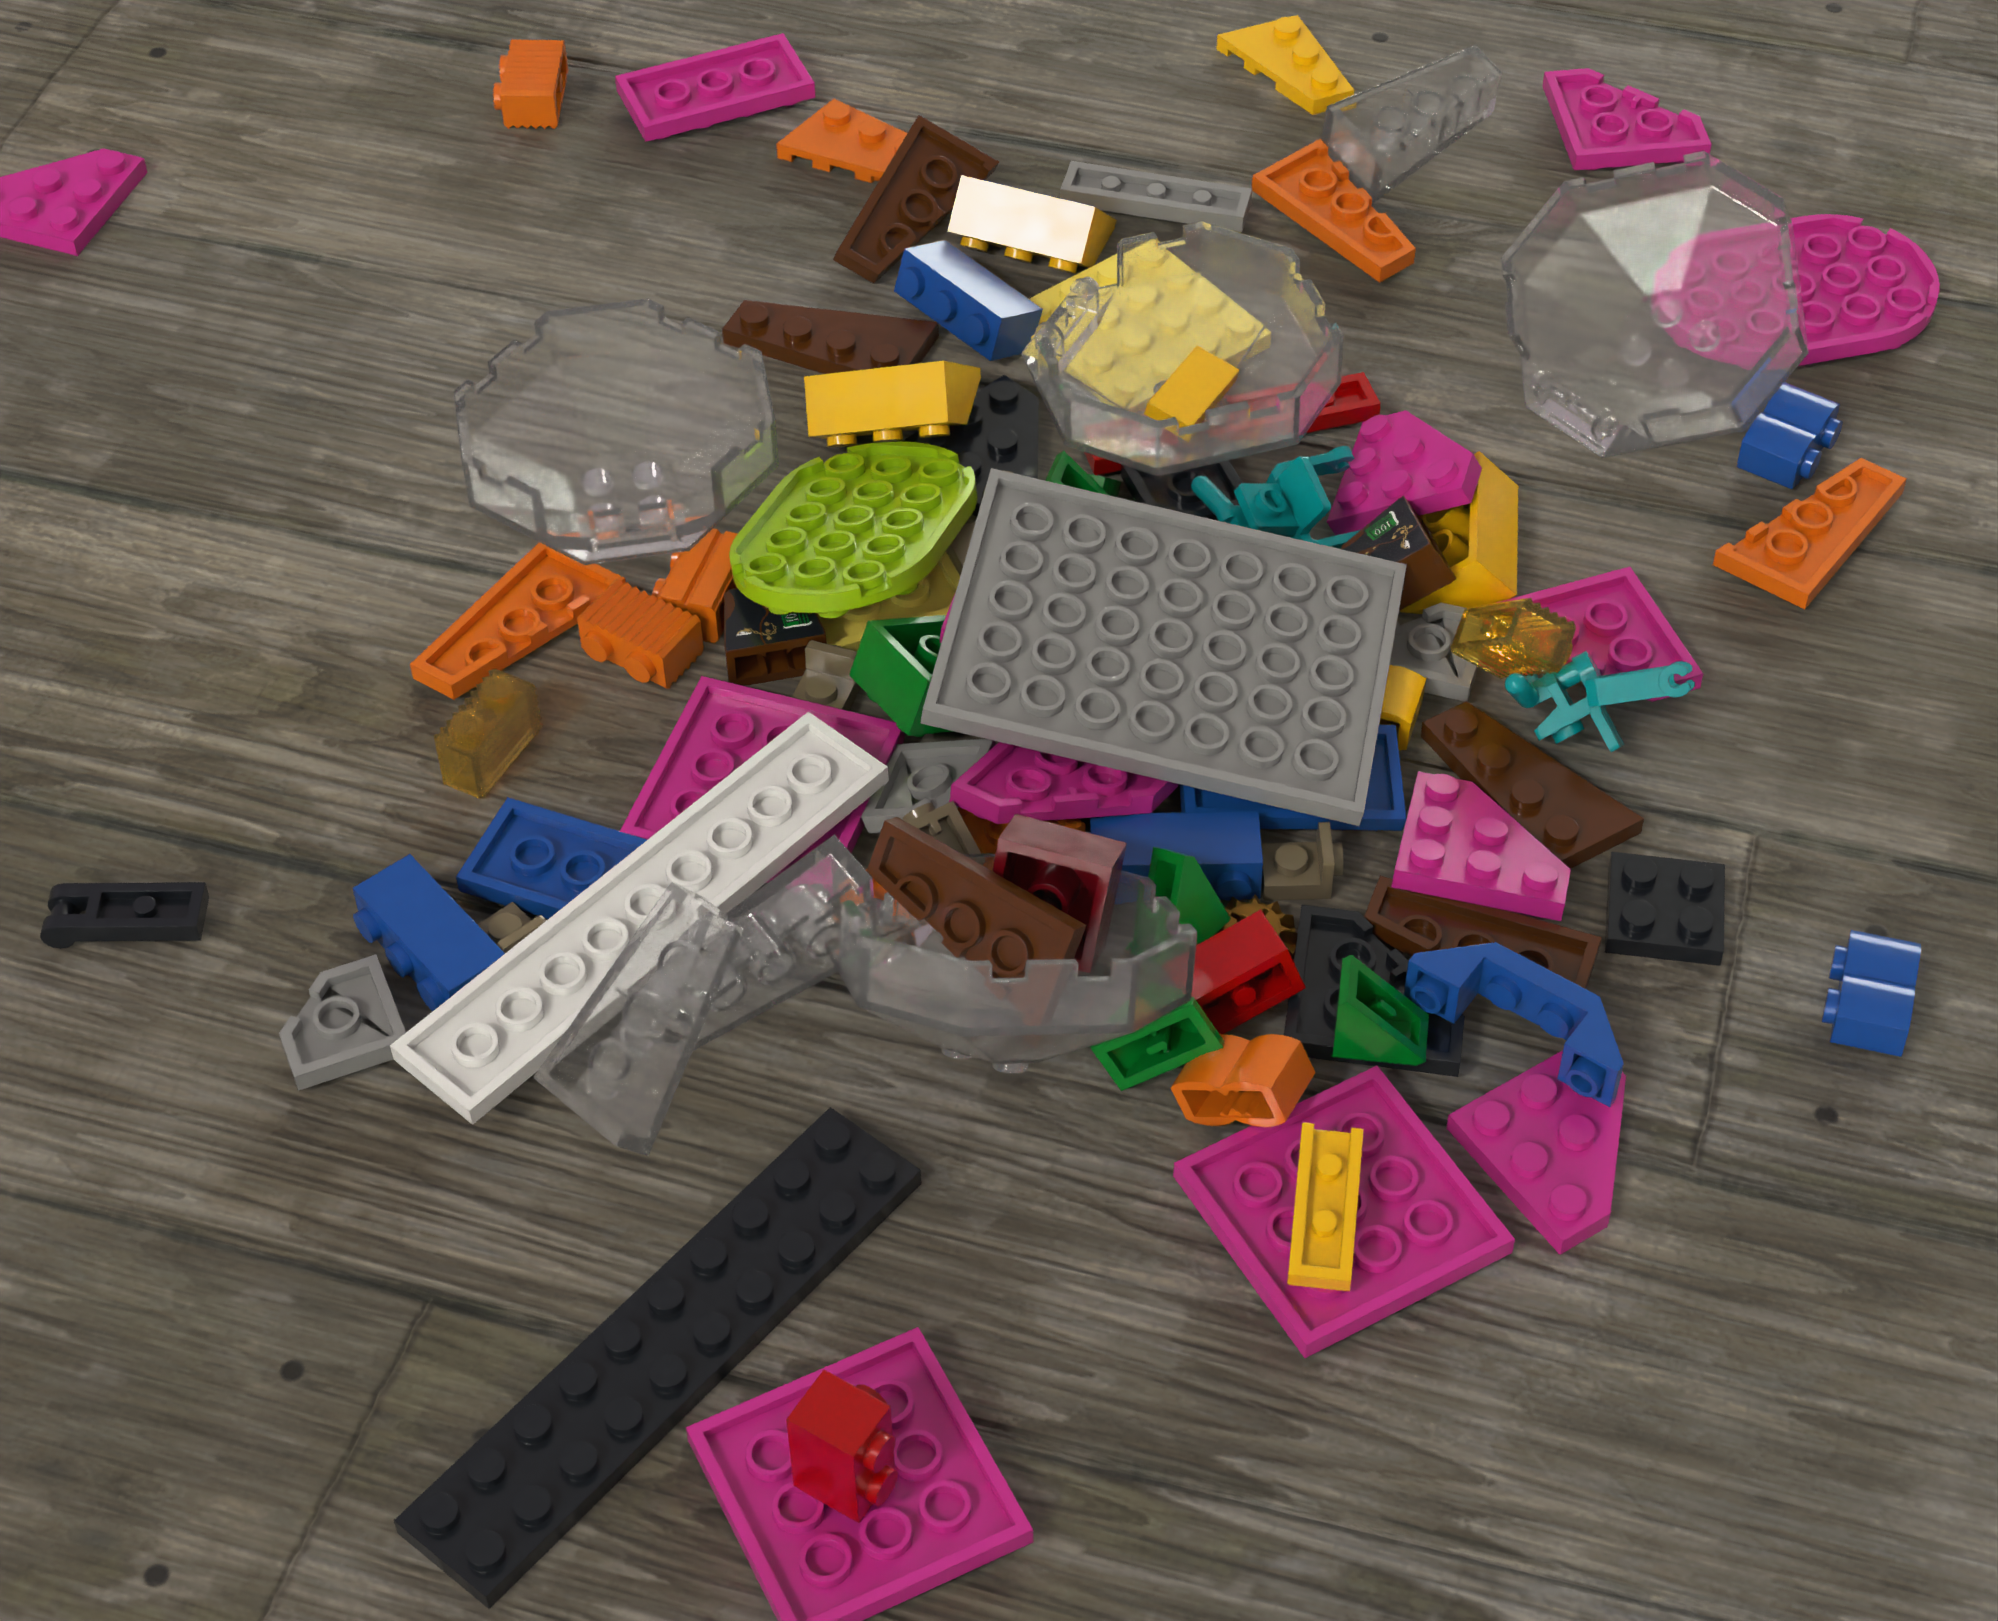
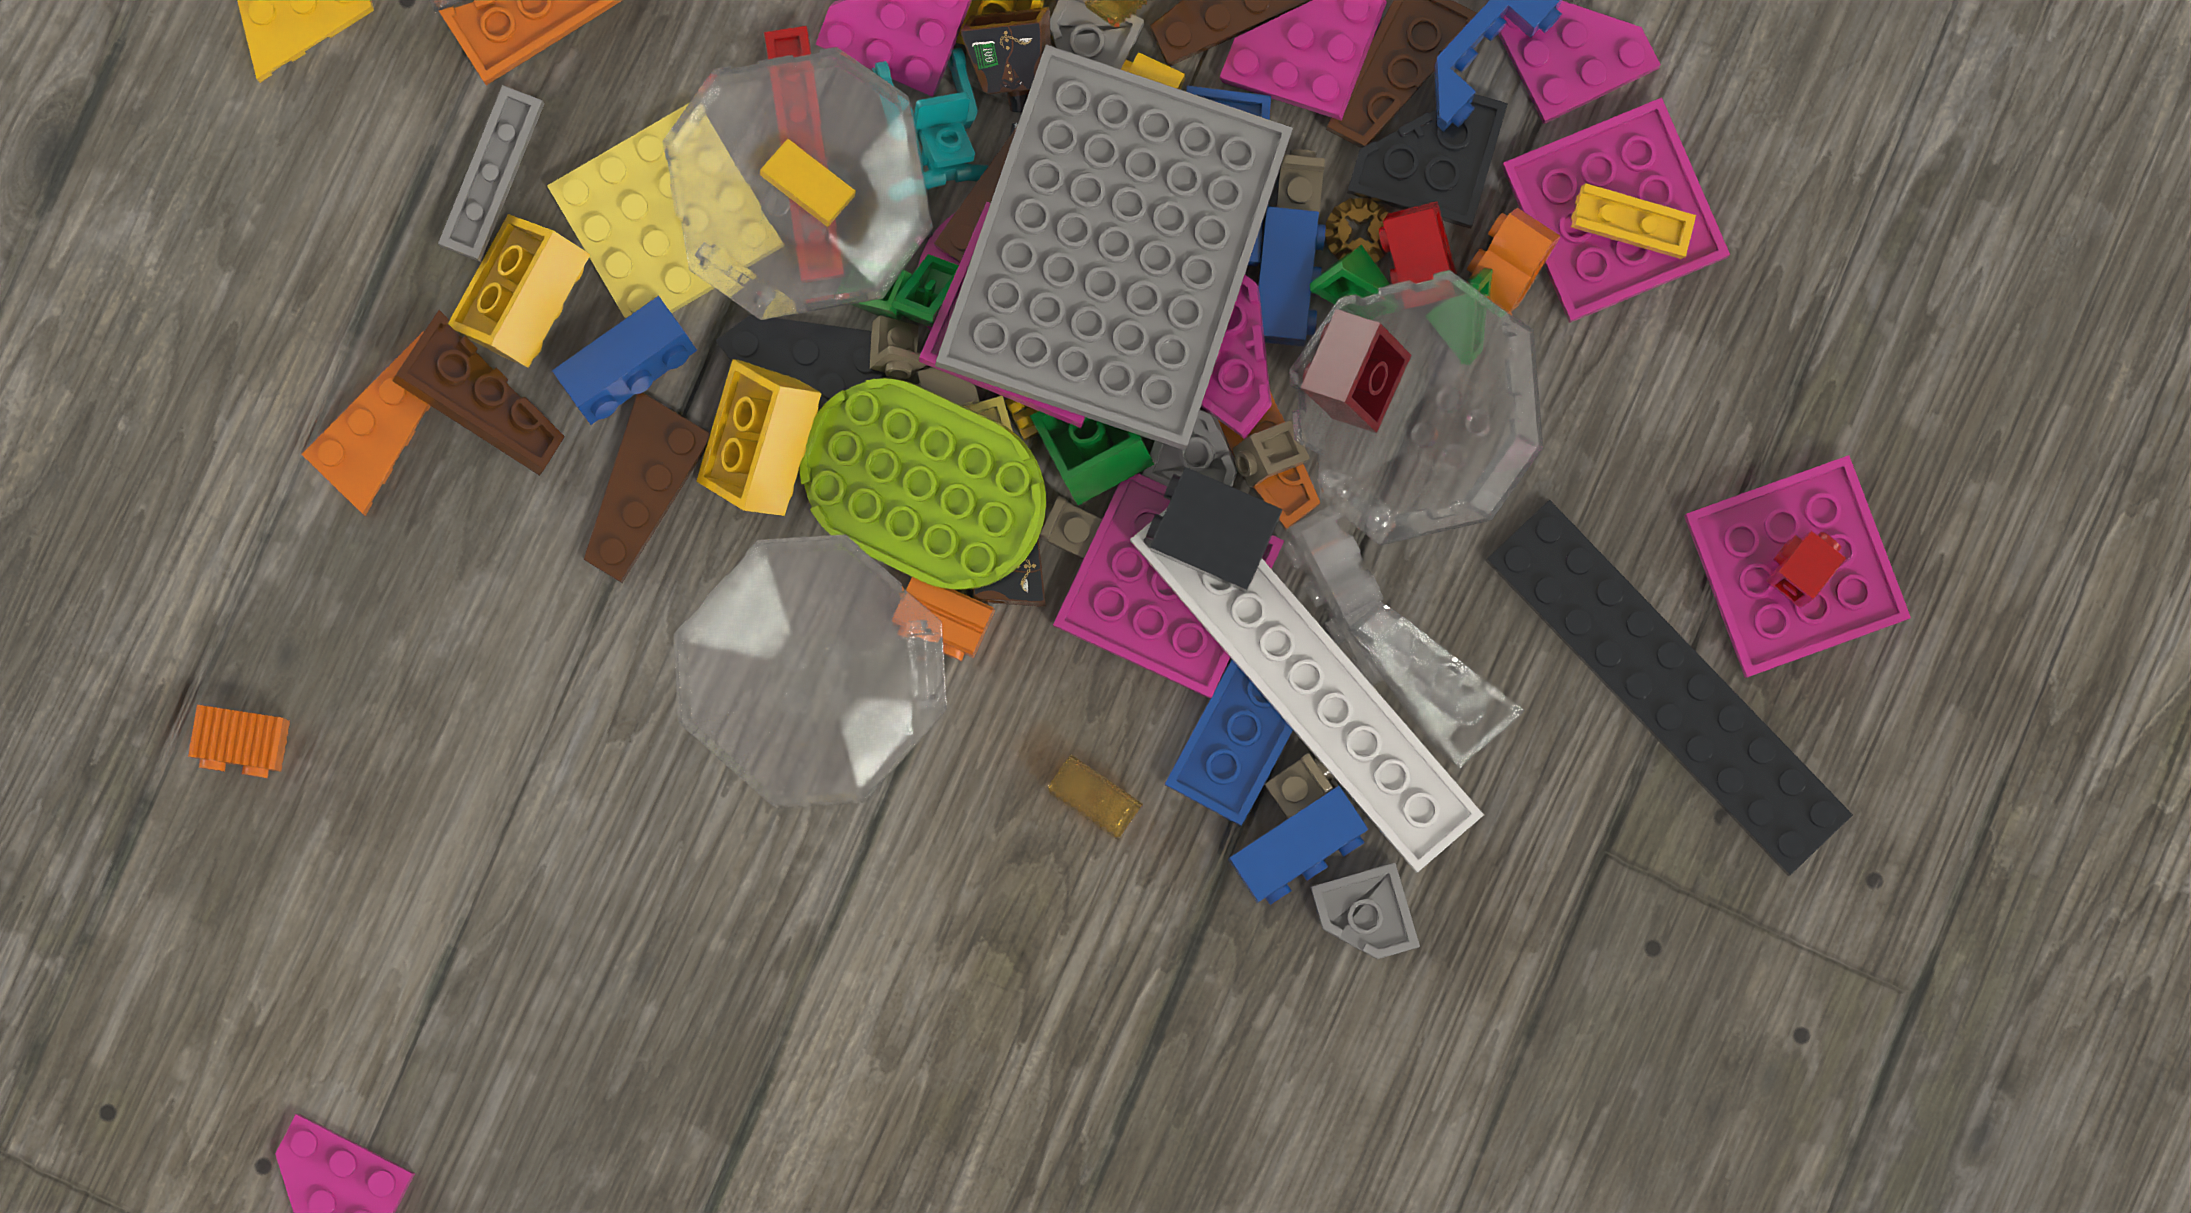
camera: 80 degrees left, 35 degrees up
black plate [40,882,210,949] -> none
orange wing [410,538,626,700] -> none
orange brick [577,578,704,689] -> none
dark pink plate [615,33,816,142] -> none
reddish brown wing [866,817,1086,1033] -> none
green slope [1332,954,1429,1066] -> none
none -> black brick [1146,467,1283,593]

